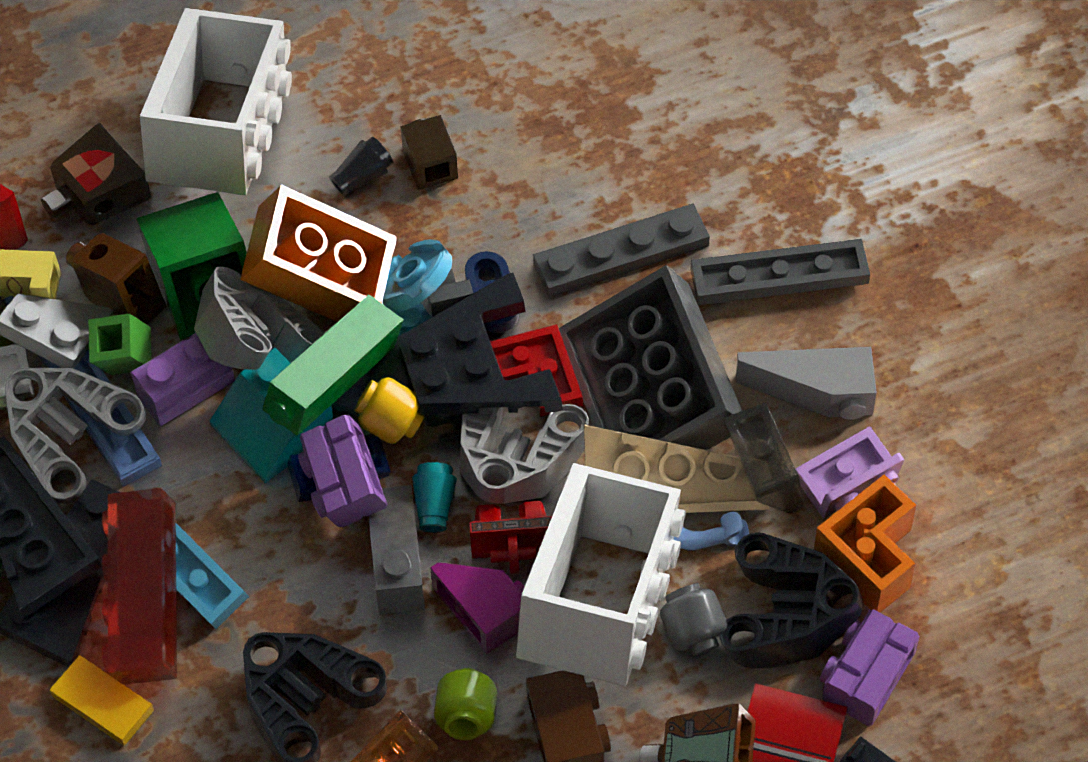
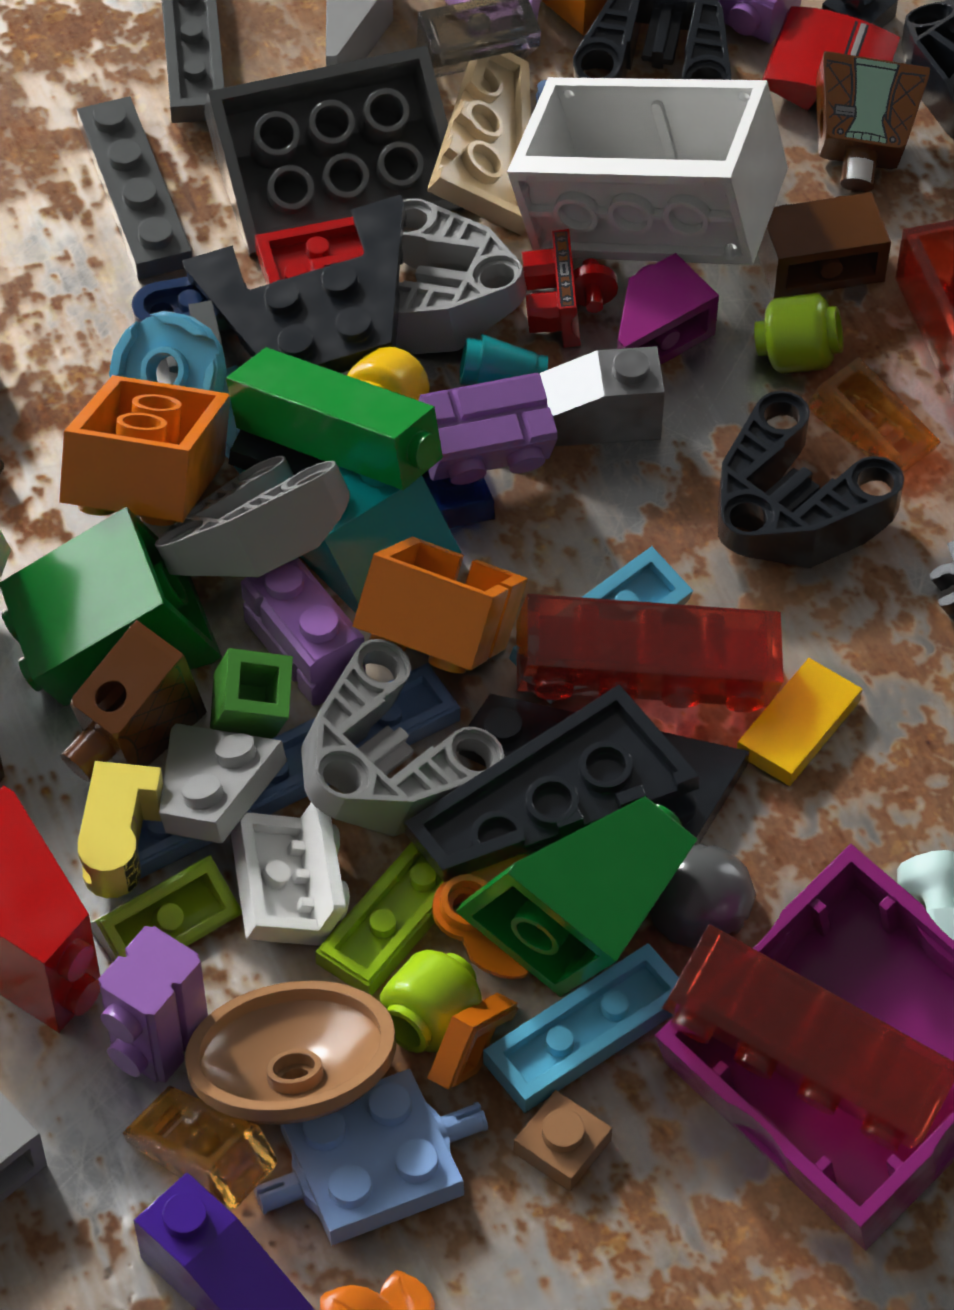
camera: 90 degrees left, 5 degrees down
none -> orange piece [352,536,528,673]

